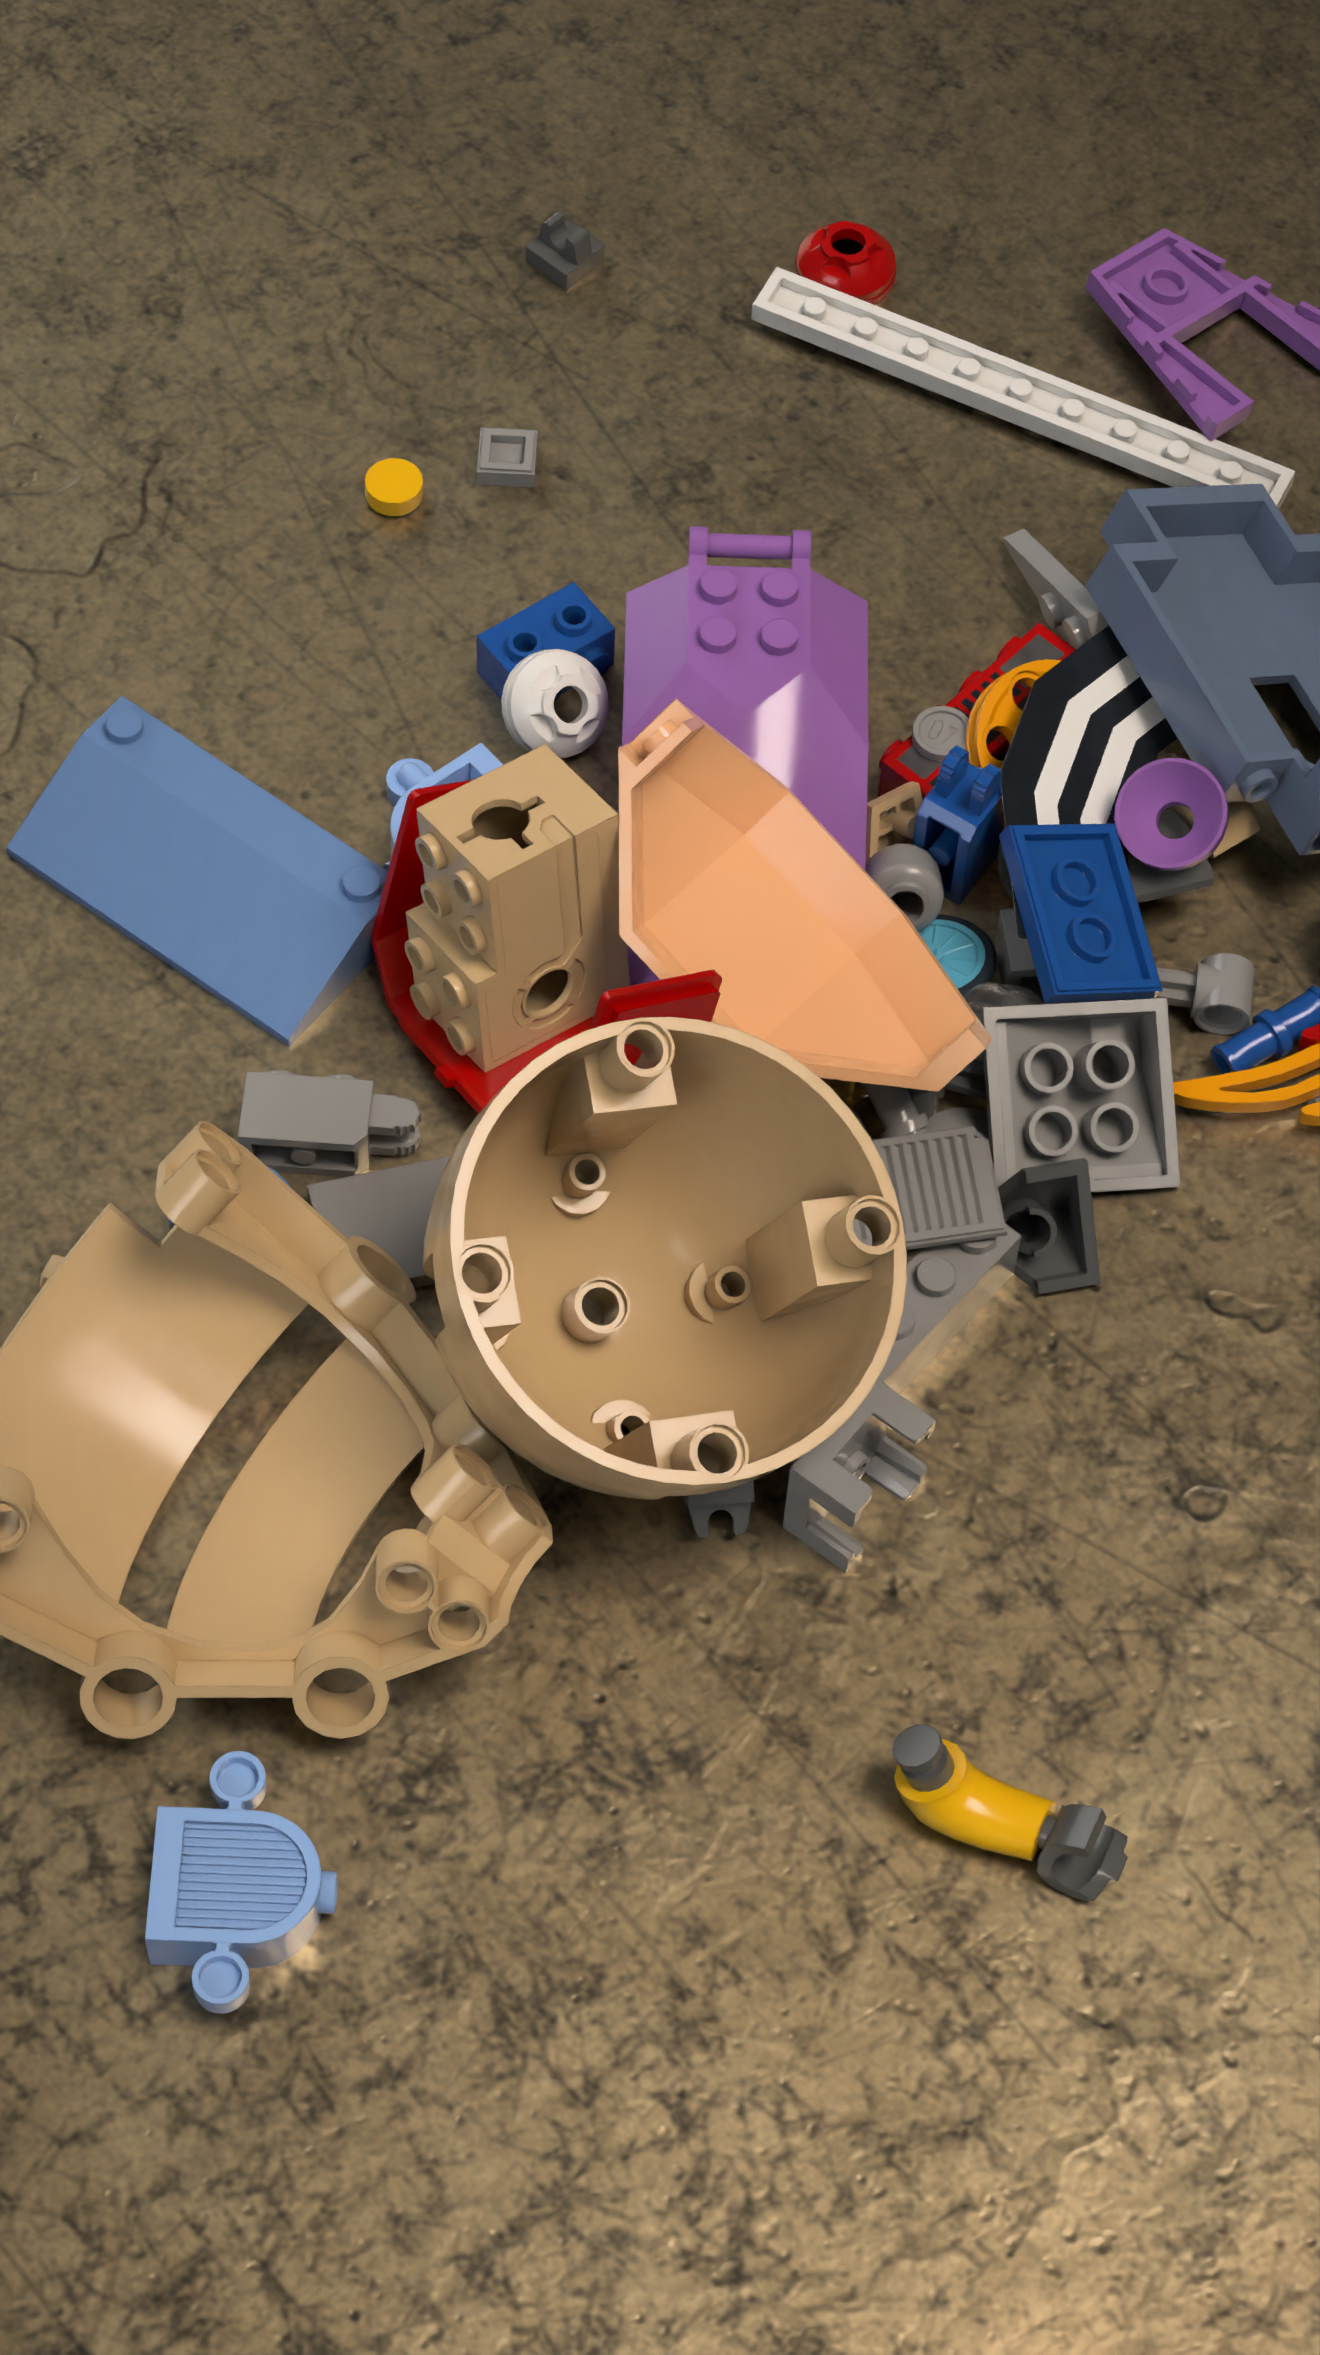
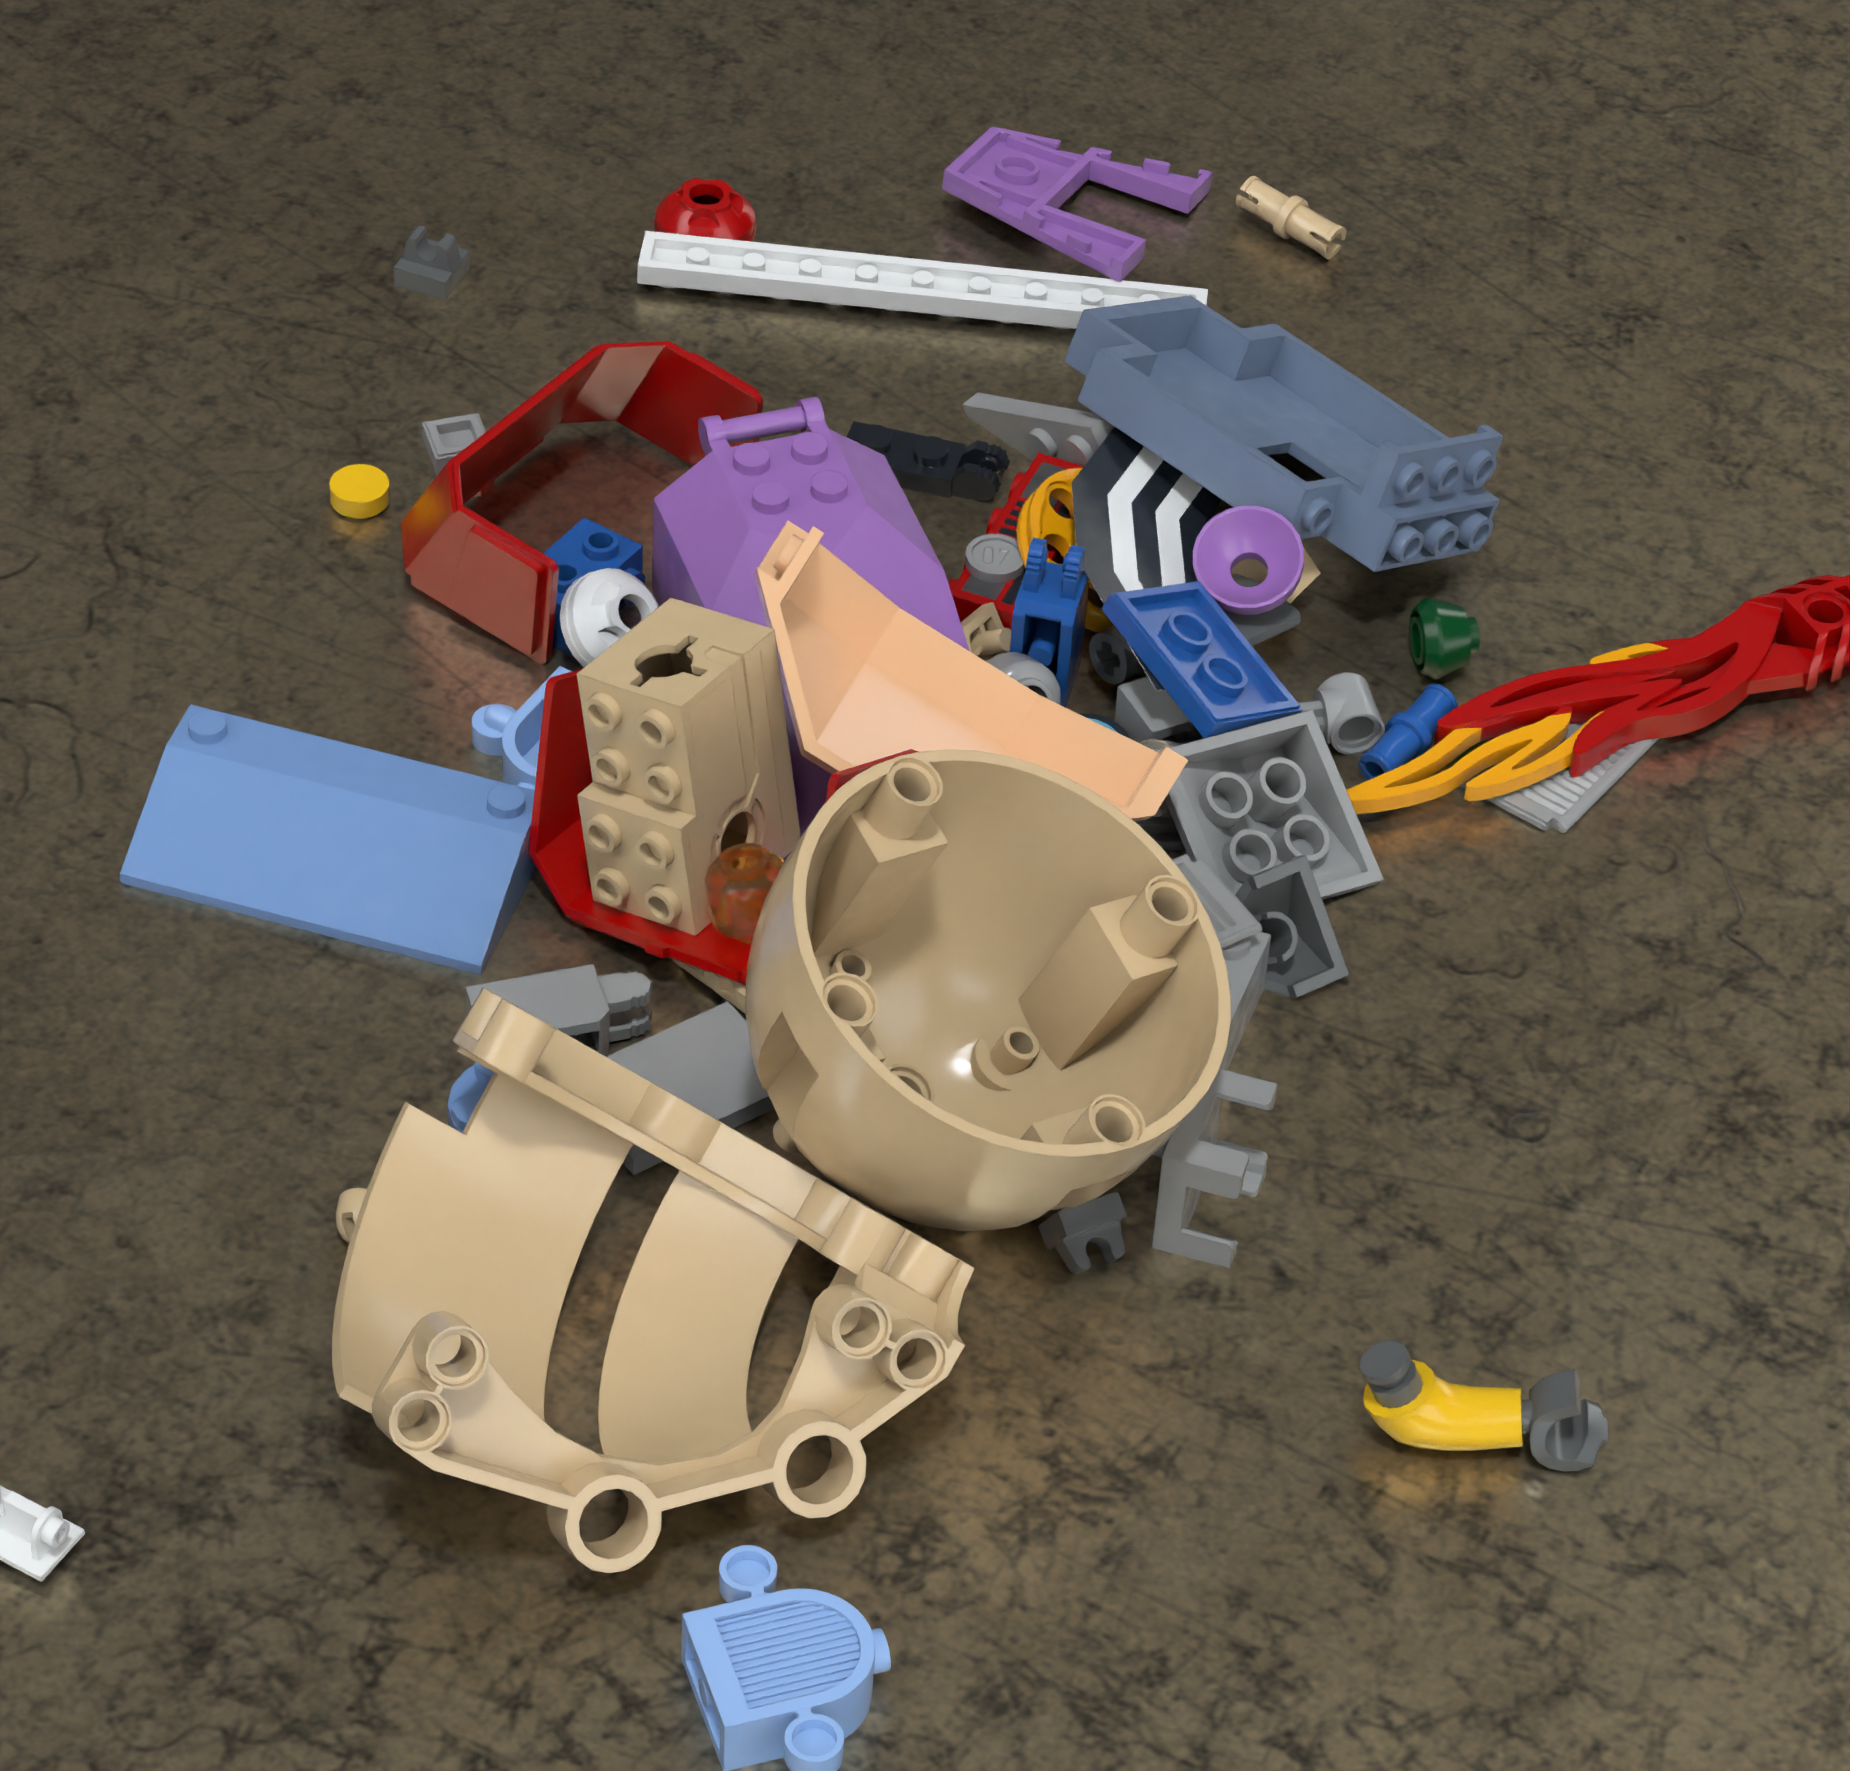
camera: 20 degrees left, 15 degrees down
none -> red piece [401,341,763,664]
none -> clear orange head [704,843,784,943]
none -> black hinge [847,421,1010,502]

